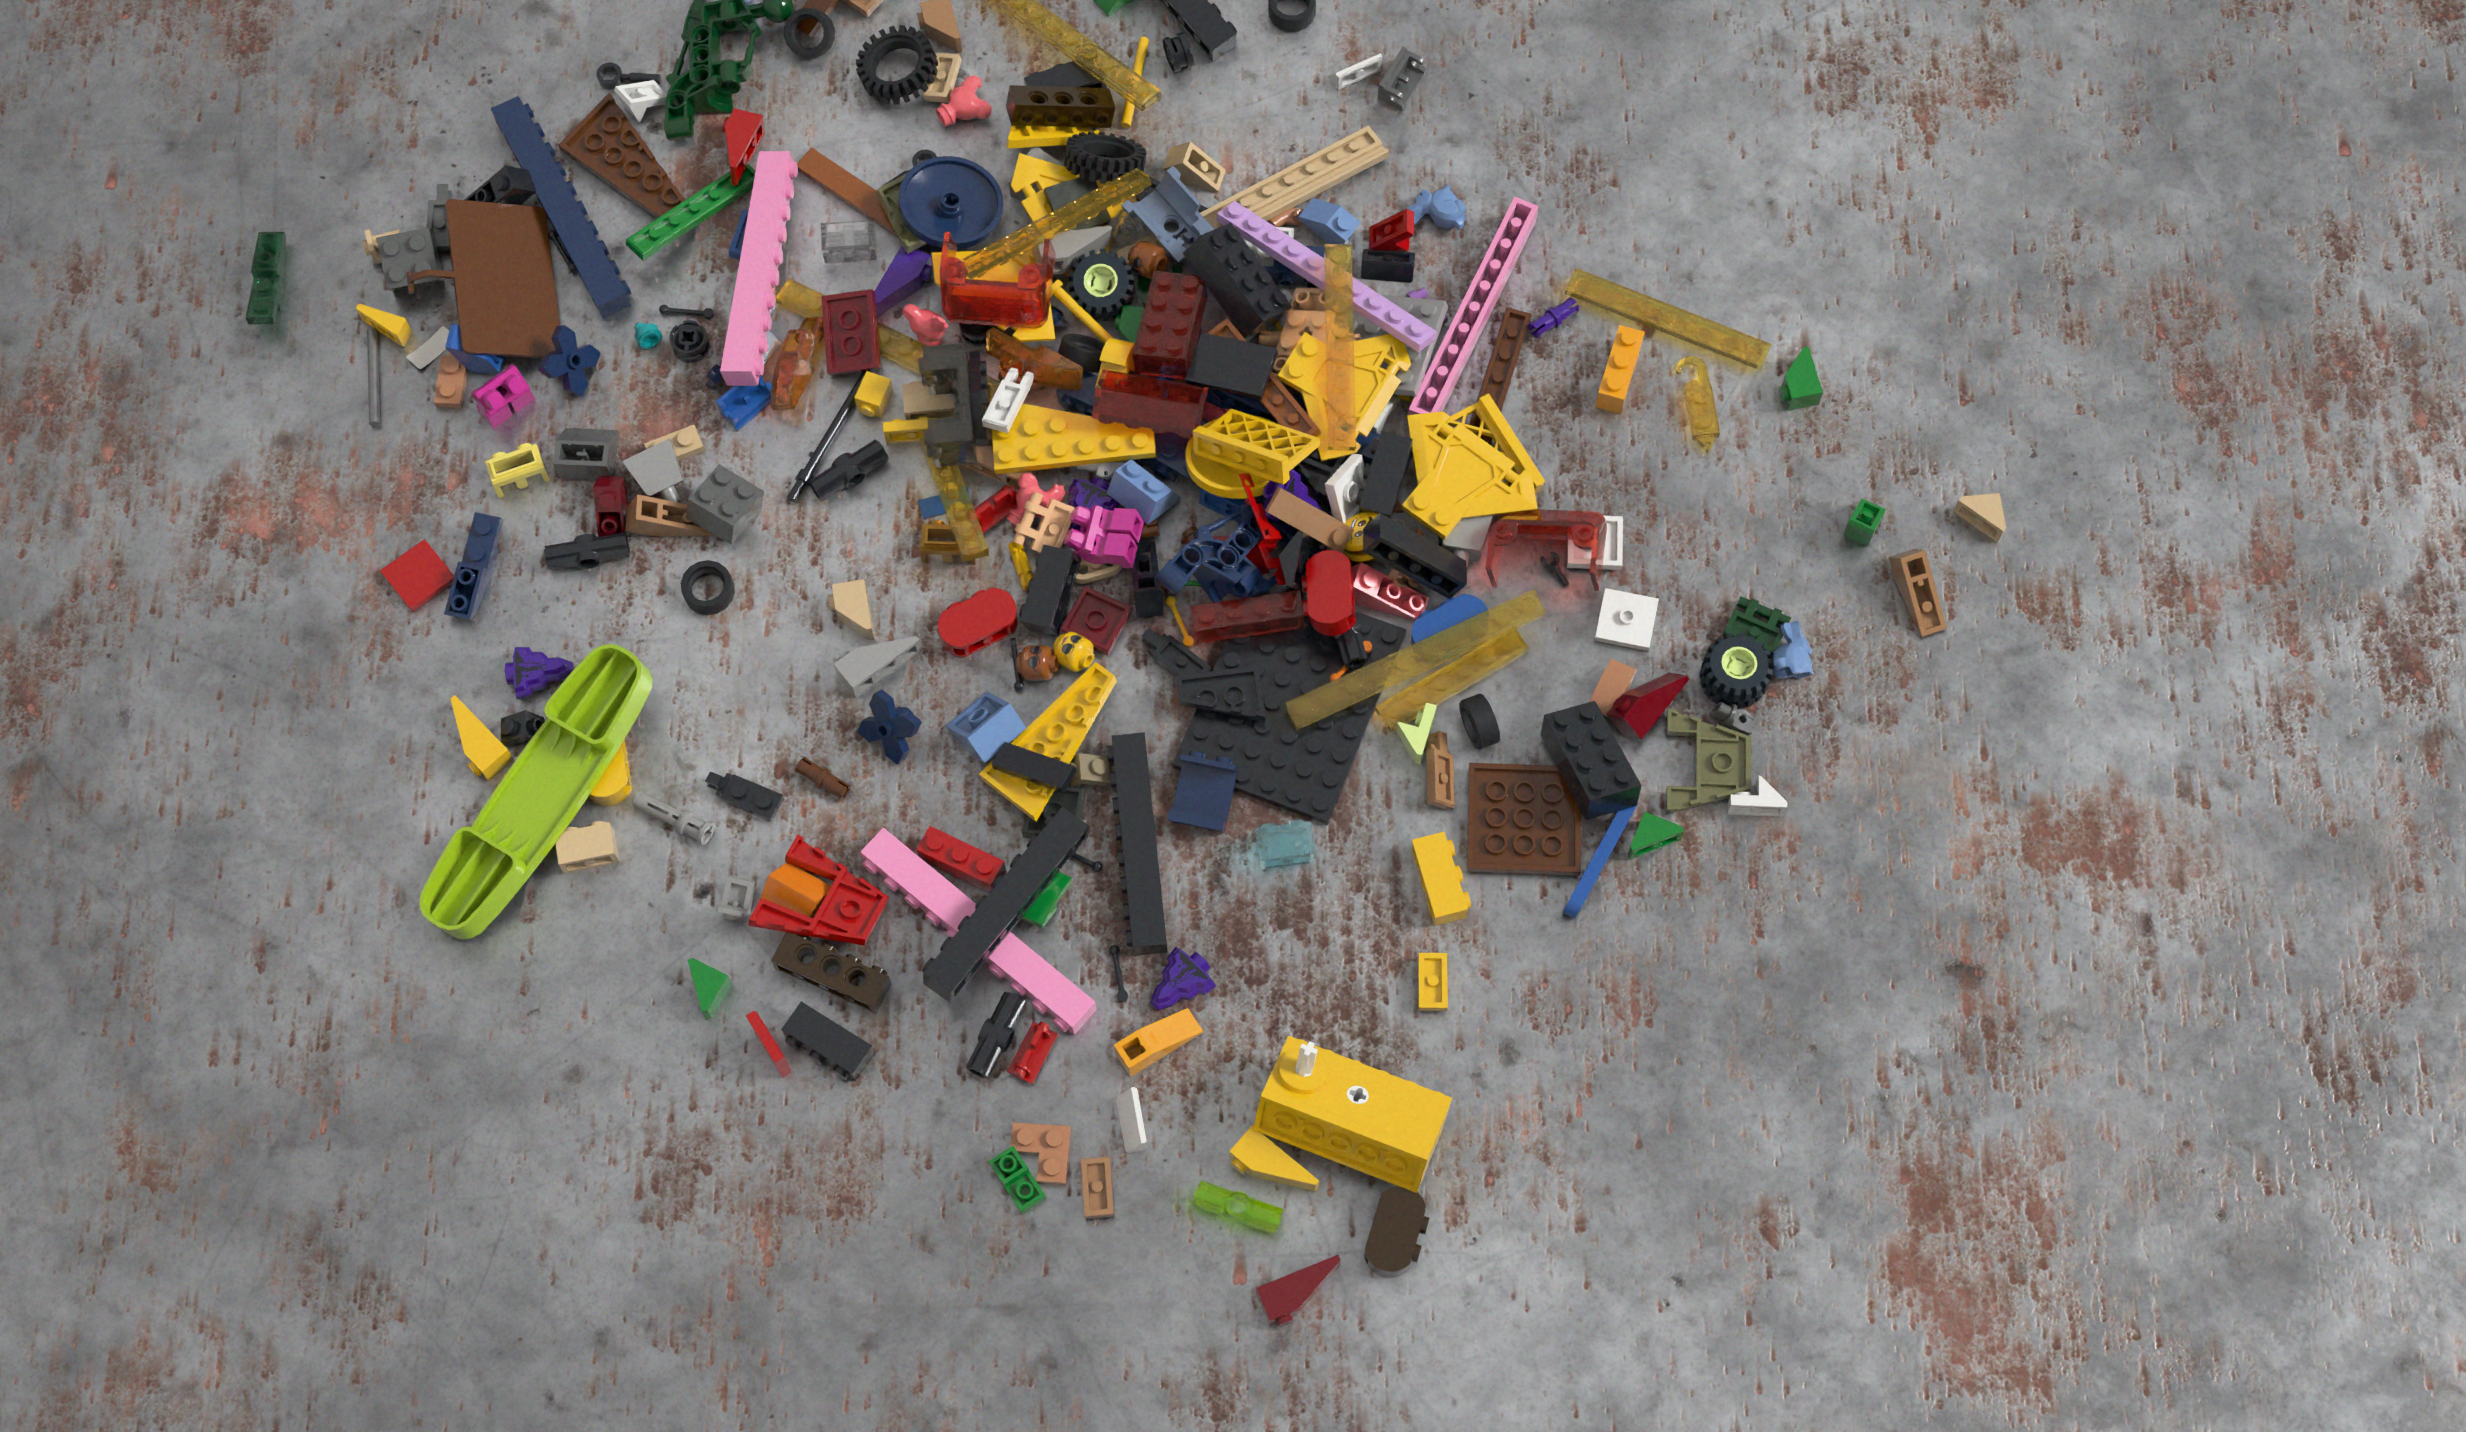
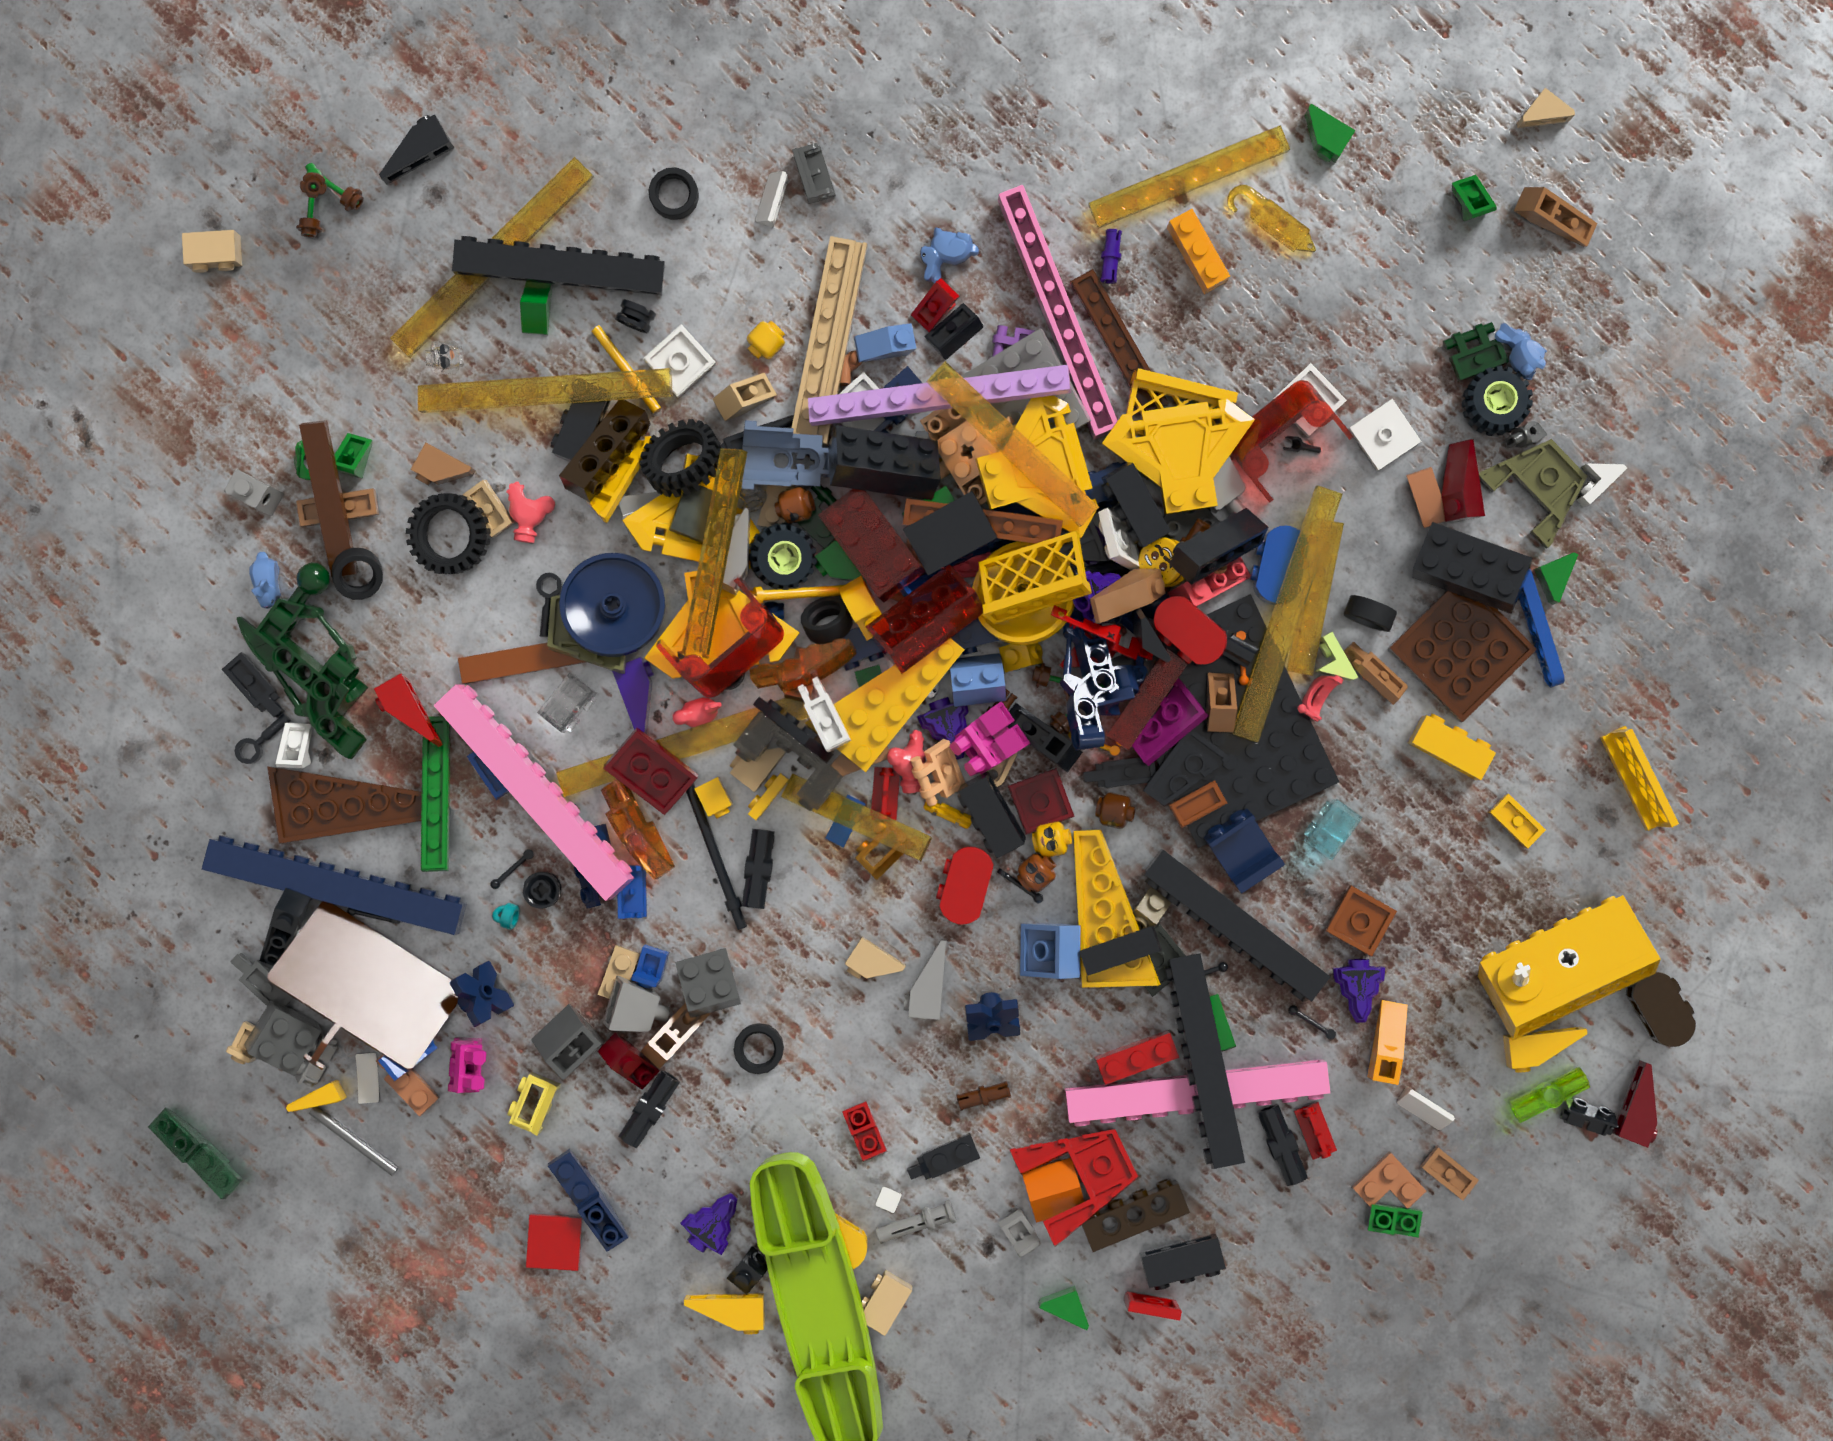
camera: 45 degrees left, 20 degrees up
none -> black hinge [222,652,285,718]
none -> light grey hinge [295,1032,337,1087]
none -> blue bracket [631,945,670,988]
none -> white plate [643,324,716,398]
none -> yellow head [747,320,785,359]
none -> red slope [842,1101,888,1162]
none -> white sticker [876,1187,902,1213]
none -> yellow bracket [999,643,1043,673]
none -> reddish brown head [1095,792,1136,829]
none -> magenta wing [1131,677,1209,766]
none -> dark orange tile [1168,780,1227,828]
none -> medium nougat slope [1206,673,1237,732]
none -> coral helmet [1297,675,1343,722]
none -> dark orange plate [1325,885,1397,956]
none -> black hinge [1560,1097,1618,1136]
none -> yellow fence [1600,726,1679,831]

